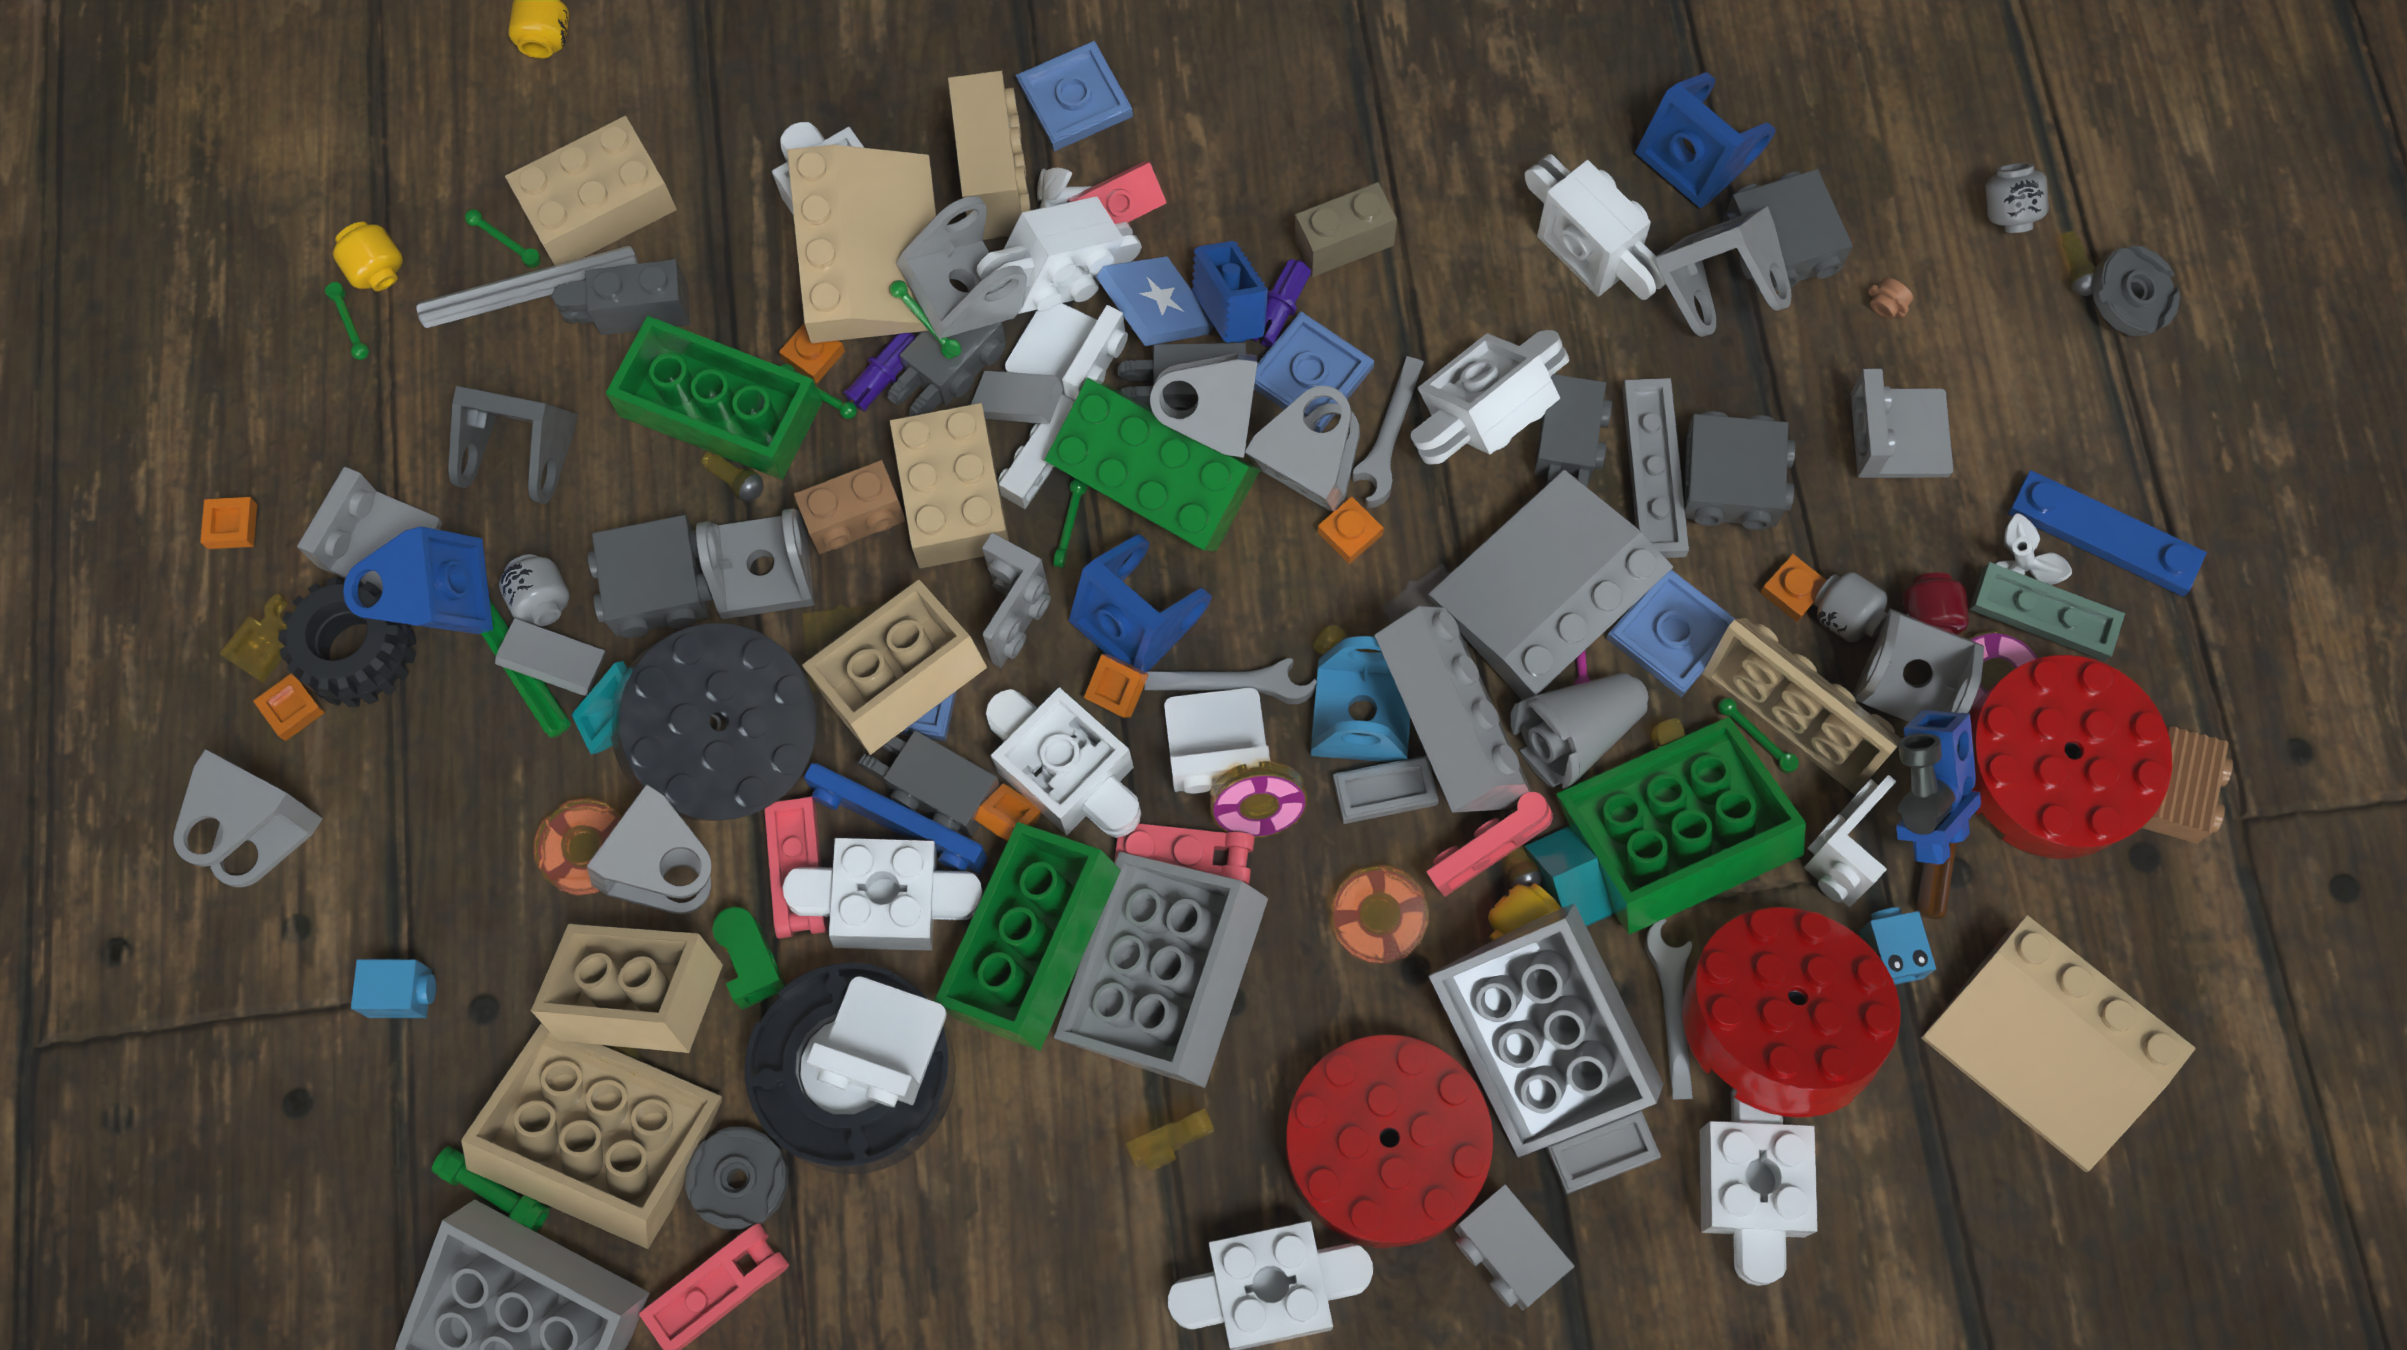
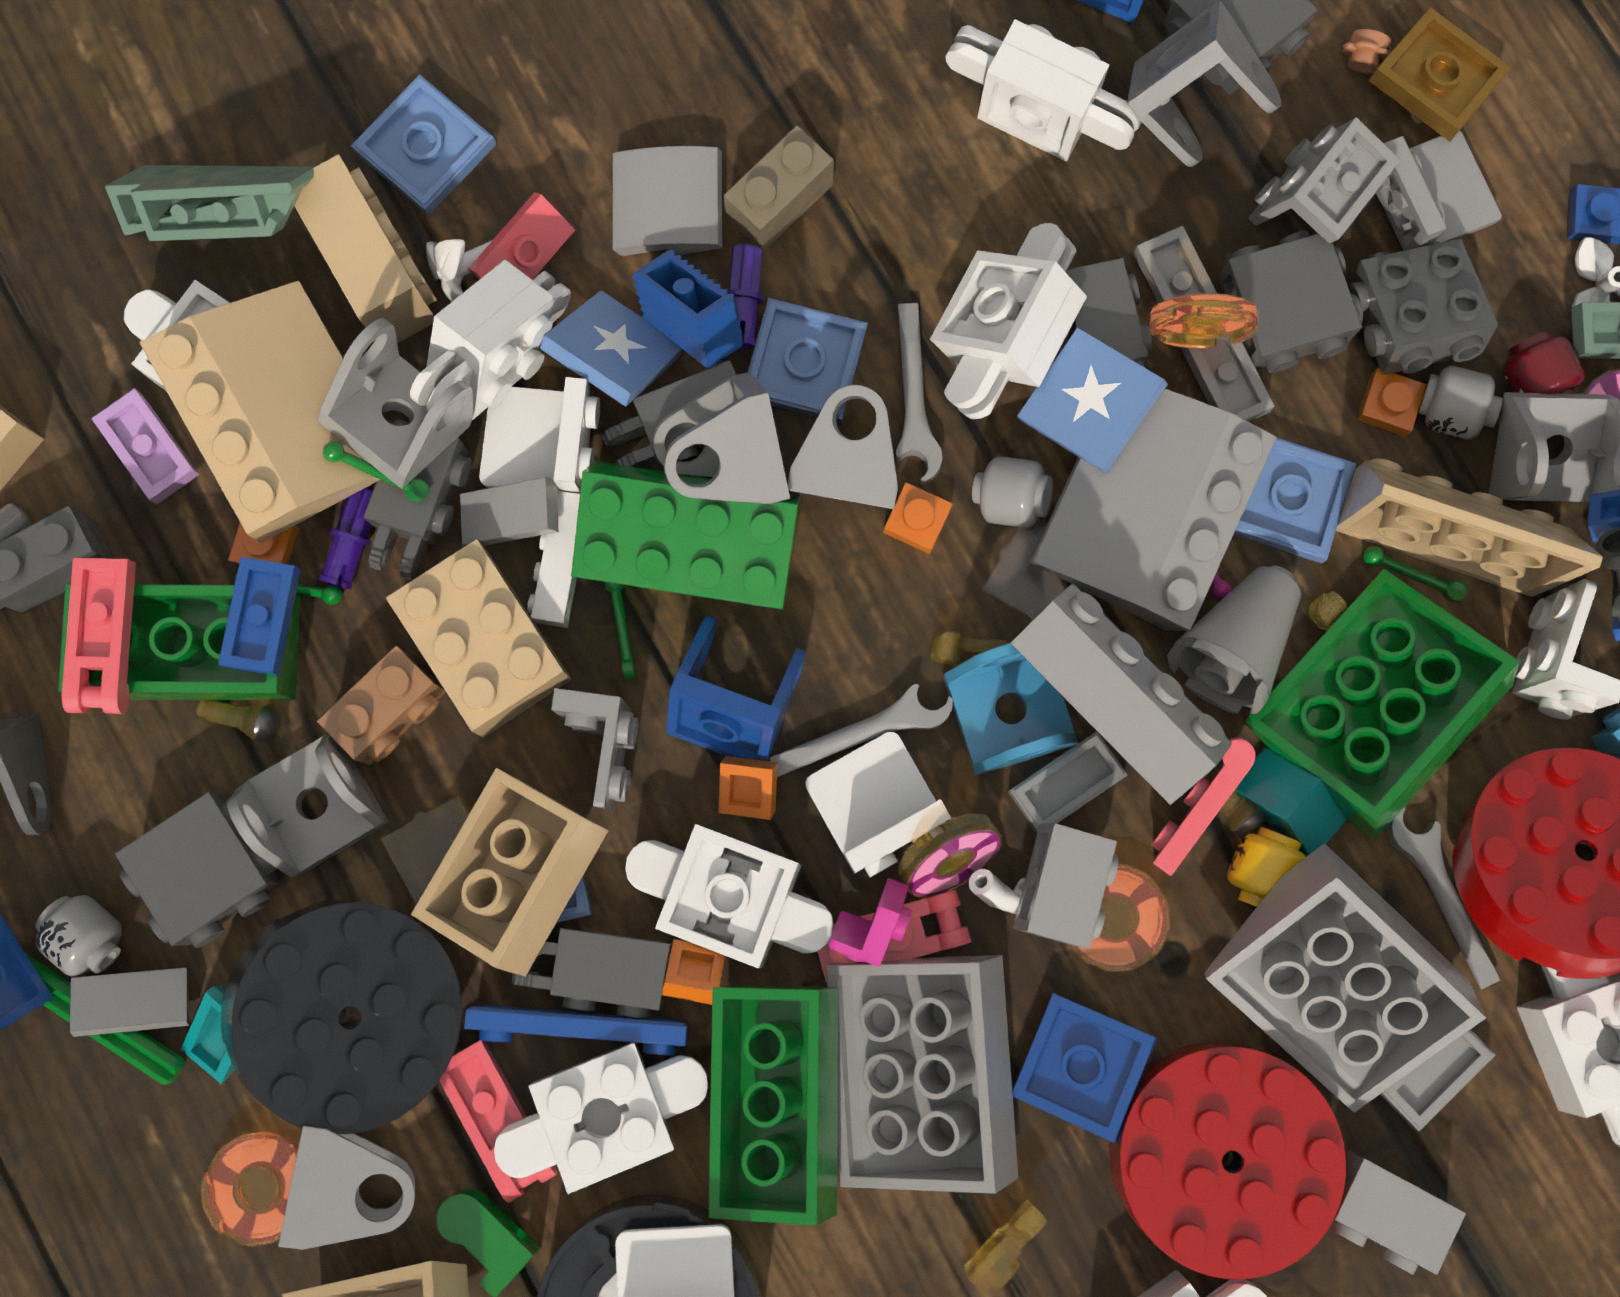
camera: 25 degrees left, 10 degrees up
none -> coral plate [62,558,136,714]
none -> lavender plate [91,388,200,505]
none -> sand green wedge [105,165,314,241]
none -> blue plate [218,557,301,676]
none -> light grey slope [613,146,722,256]
none -> dark pink bracket [828,878,912,967]
none -> white arm [969,869,1026,914]
none -> light grey head [972,456,1053,528]
none -> blue plate [1012,993,1158,1143]
none -> light grey brick [1013,823,1119,949]
none -> medium blue tile [1017,328,1168,474]
none -> clear yellow tile [1149,294,1259,348]
none -> light grey bracket [1248,117,1401,243]
none -> dark grey brick [1348,239,1498,375]
none -> pearl gold plate [1369,7,1512,142]

